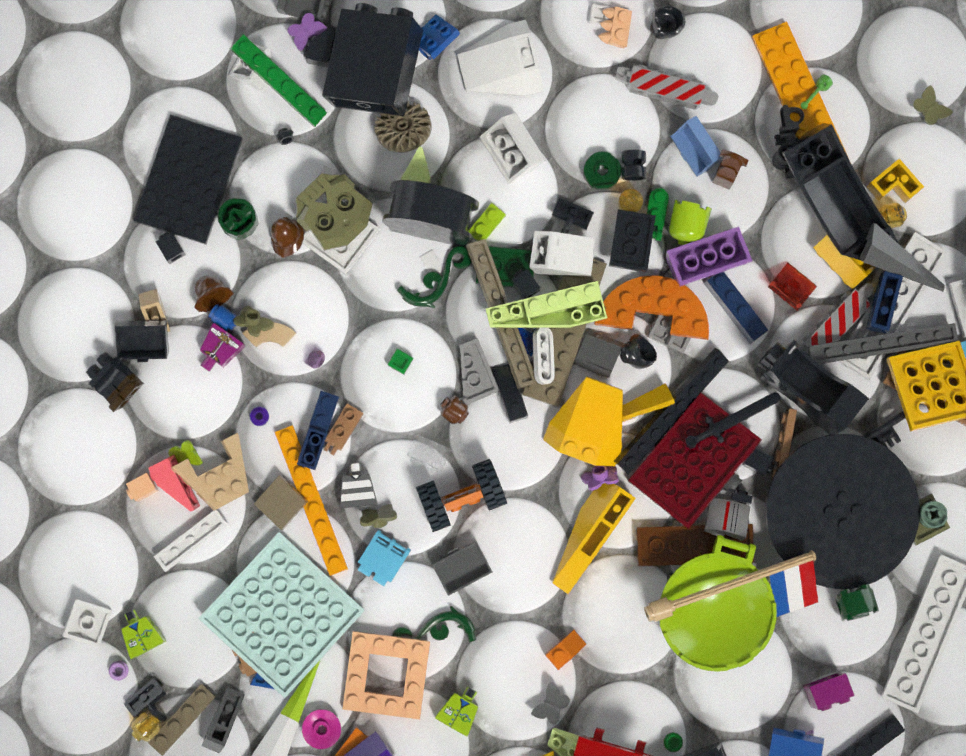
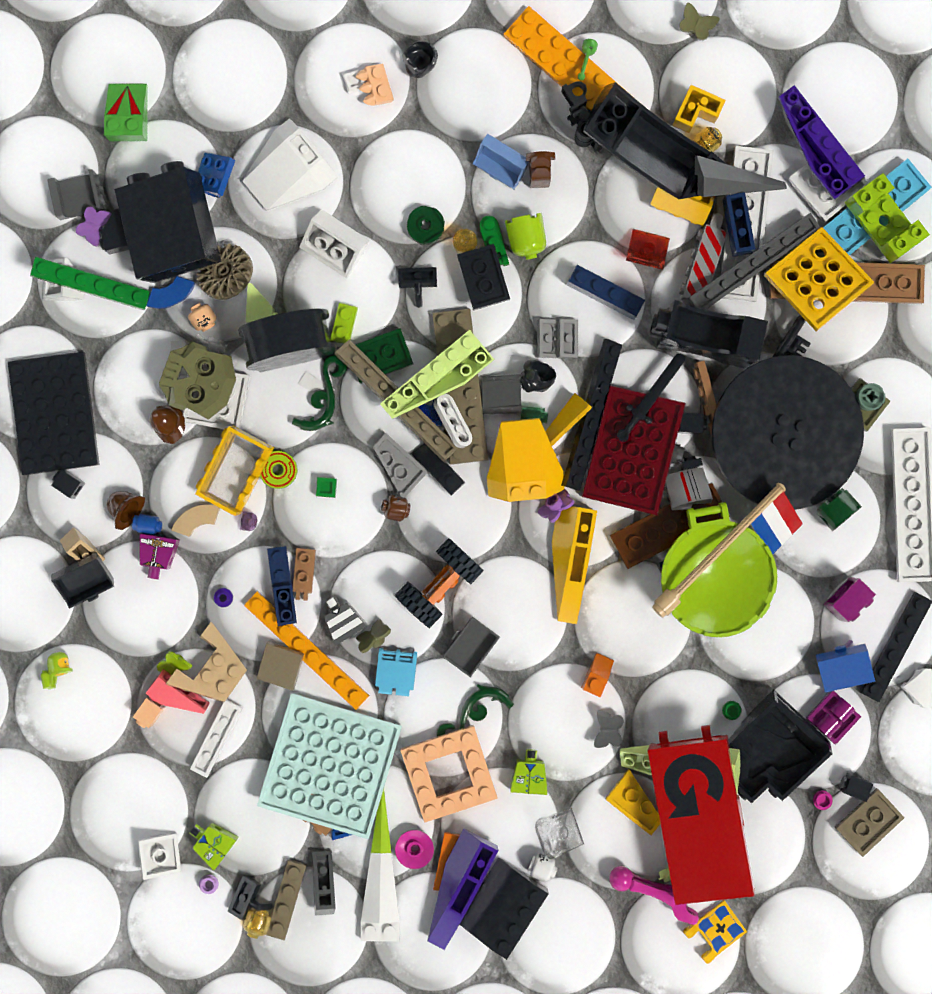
camera: 20 degrees left, 5 degrees up
black hips [86,352,144,412] -> none
dark green brick [218,198,259,240] -> none
olive animal [234,306,274,337] -> none
black plate [276,128,294,145] -> none
clear brick [407,434,452,473] -> none
black brick [511,269,540,299] -> none
white slope [530,231,596,276] -> none
orange plate [595,275,709,340] -> none
light grey hinge [615,65,719,110] -> none
black wheel [621,150,646,181] -> none
medium lavender slope [666,227,752,286] -> none
none -> lime piece [41,652,73,689]
none -> blue tile [146,276,196,309]
none -> light nougat head [188,302,217,332]
none -> clear plate [195,334,228,355]
none -> window [195,425,274,516]
none -> lime tile [260,451,298,489]
none -> clear green brick [520,406,549,425]

